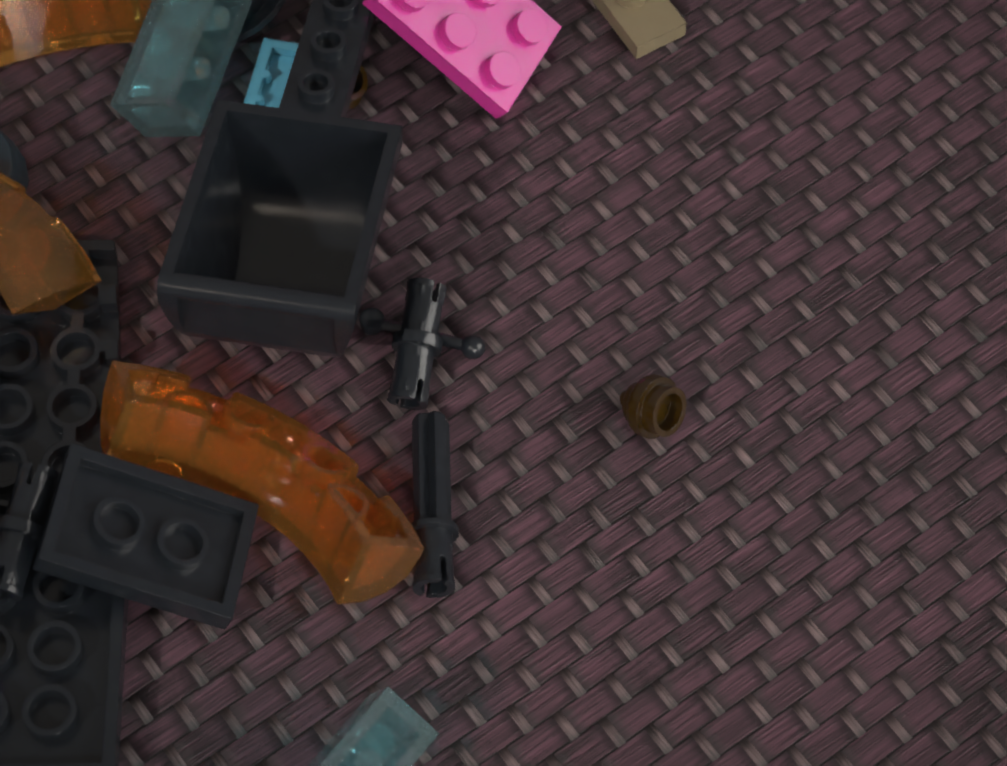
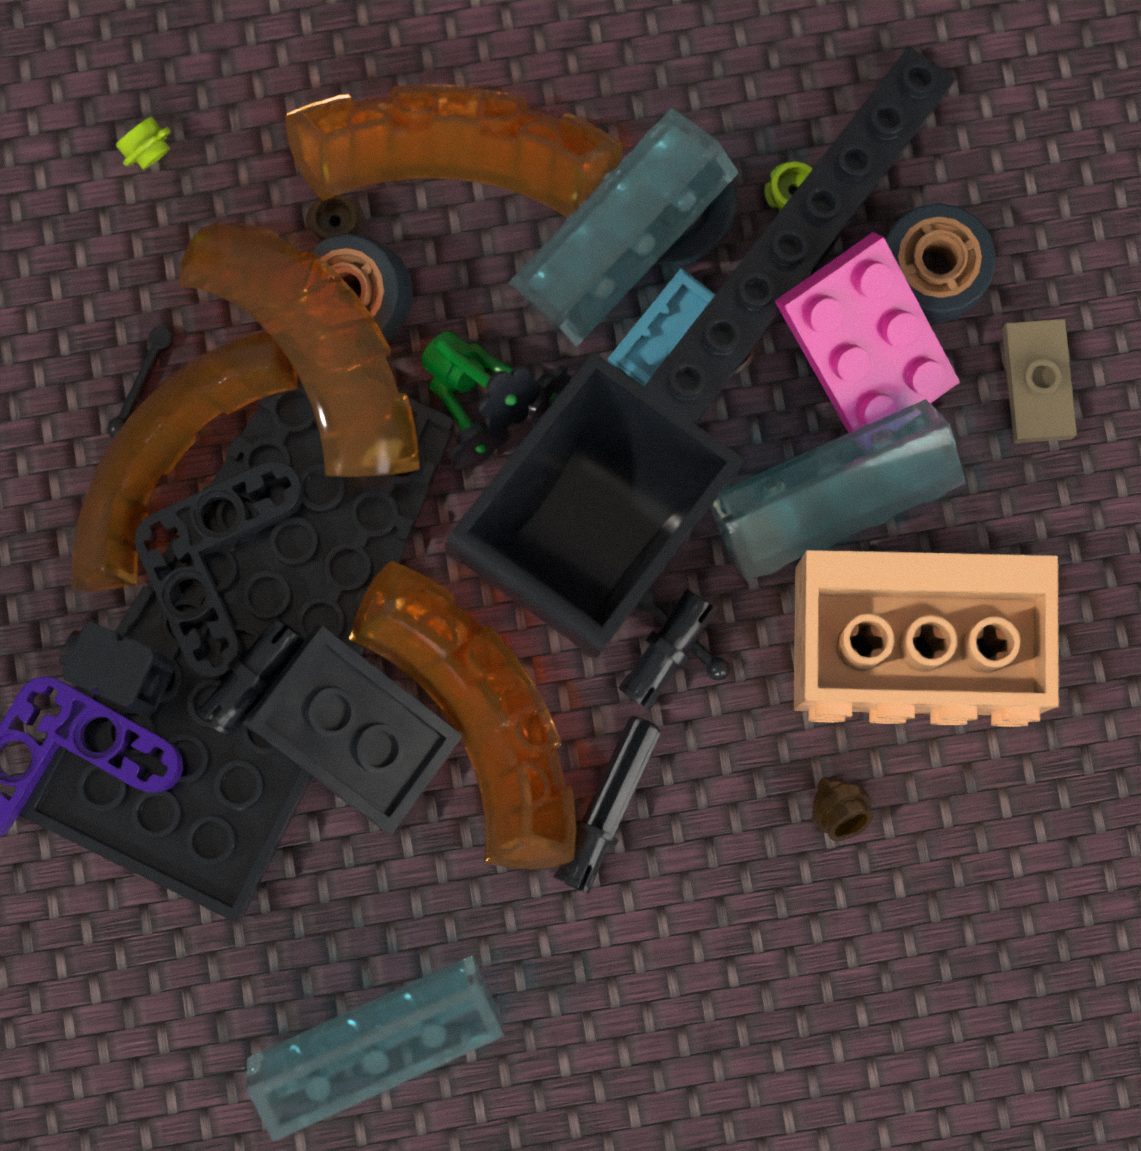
camera: 30 degrees right, 20 degrees up
none -> plant [421,331,572,470]
none -> clear light blue brick [711,399,966,582]
none -> light nougat brick [794,550,1058,727]

